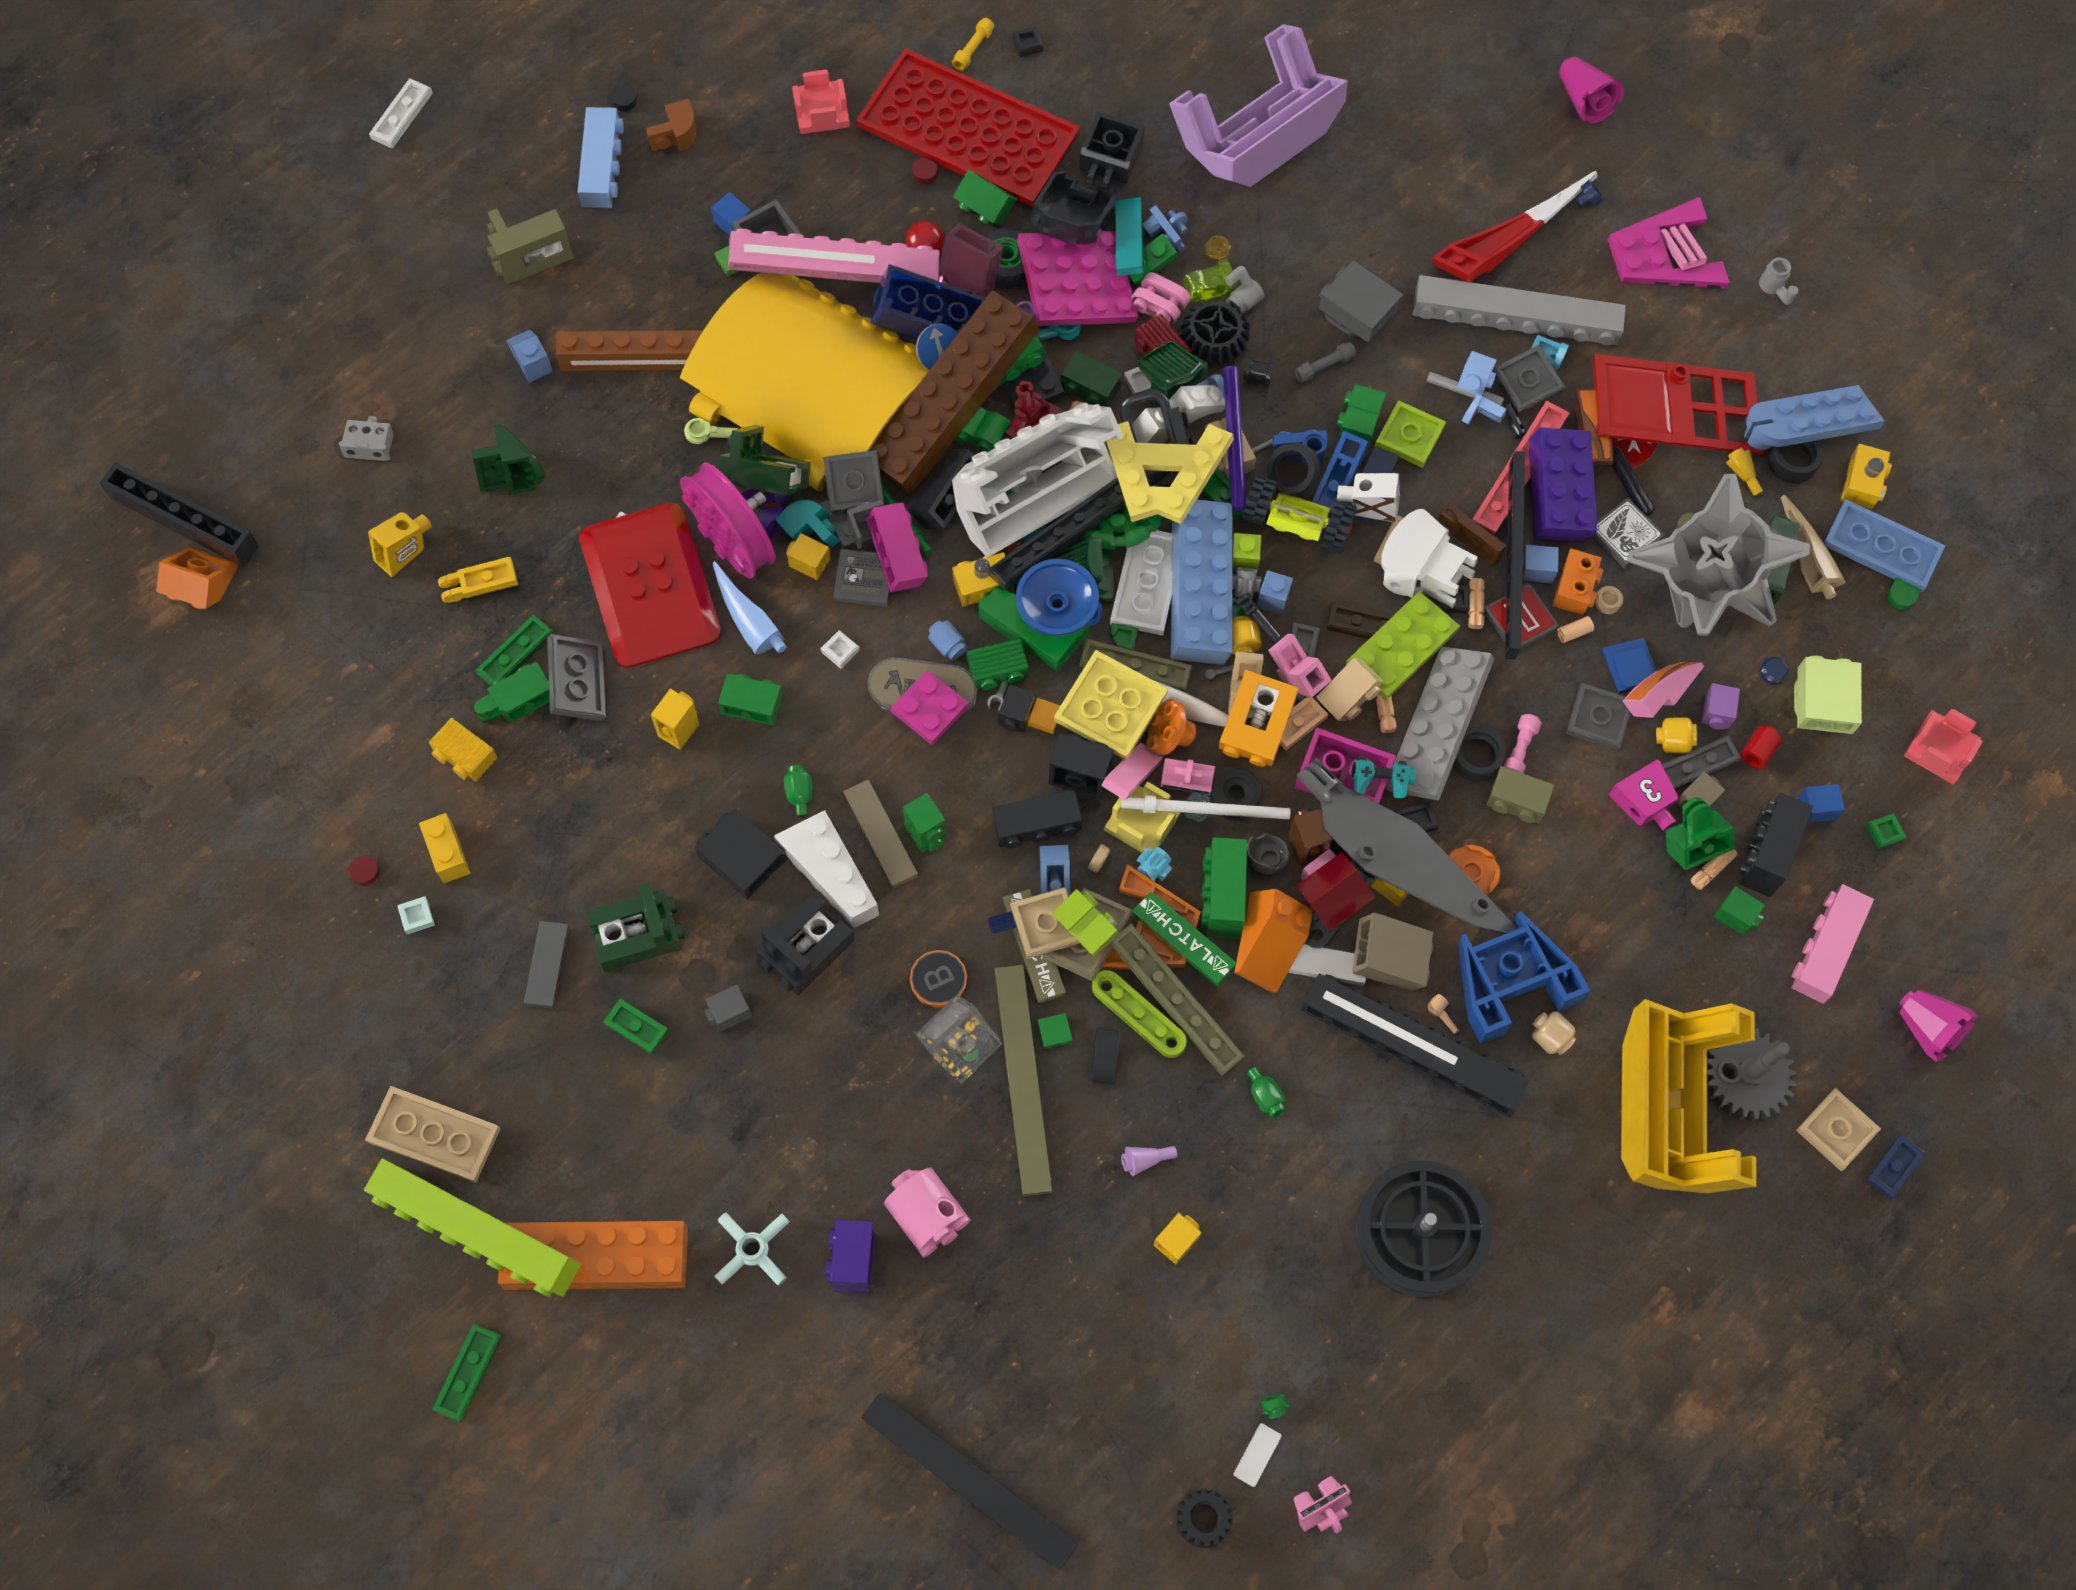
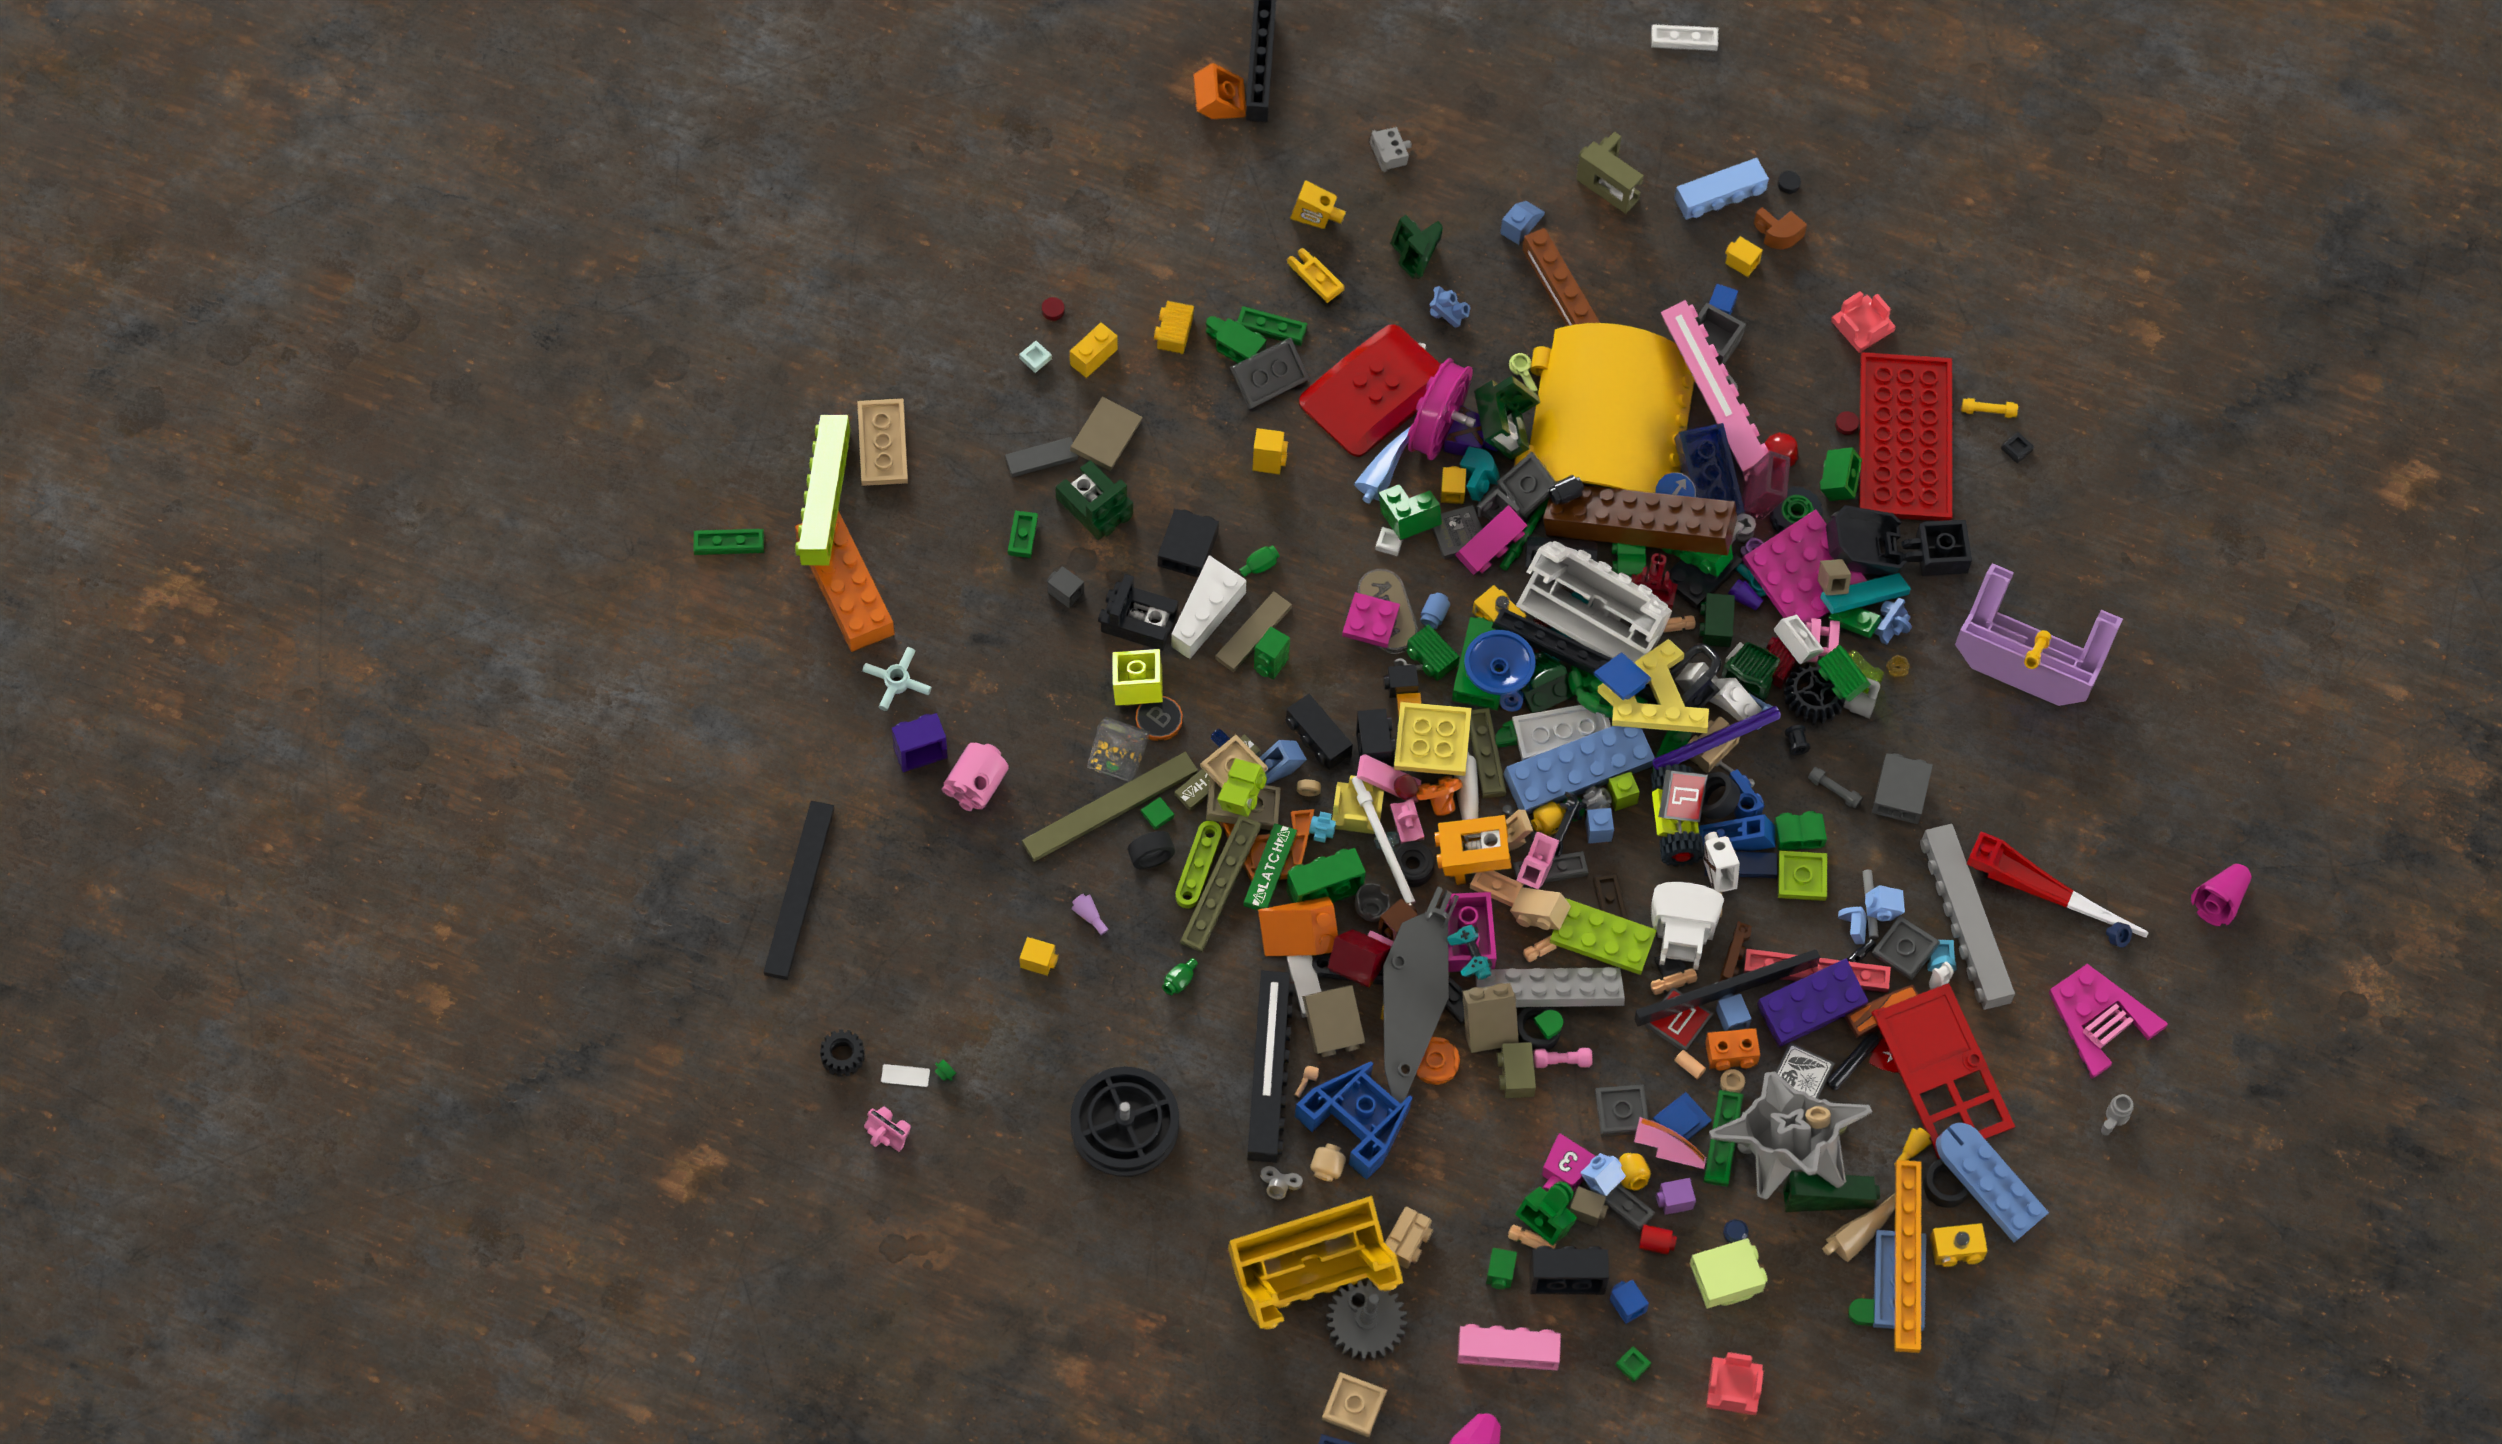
camera: 65 degrees right, 5 degrees down
green brick [718,674,783,726] -> none
none -> dark tan tile [1070,397,1143,471]
none -> neon yellow brick [1113,649,1163,705]
none -> light grey piece [1260,1166,1303,1200]
none -> green brick [1378,484,1442,540]
none -> tan brick [1385,1207,1433,1268]
none -> dark red tile [1394,774,1418,799]
none -> medium blue hips [1430,286,1470,327]
none -> dark tan brick [1462,983,1519,1053]
none -> green tile [1534,1010,1563,1040]
none -> black brick [1548,475,1584,505]
none -> light blue brick [1580,1153,1626,1196]
none -> blue piece [1594,652,1651,701]
none -> tile [1658,770,1707,822]
none -> green tile [1703,1090,1743,1187]
none -> yellow brick [1725,236,1763,277]
none -> dark purple cone [1728,579,1763,611]
none -> white slope [1774,615,1824,664]
none -> tan tile [1806,1106,1831,1129]
none -> dark tan brick [1817,559,1851,595]
none -> green brick [1817,645,1871,702]
none -> light orange plate [1894,1160,1921,1353]
none -> white bar [1929,962,1954,990]
none -> yellow bar [2024,630,2051,669]

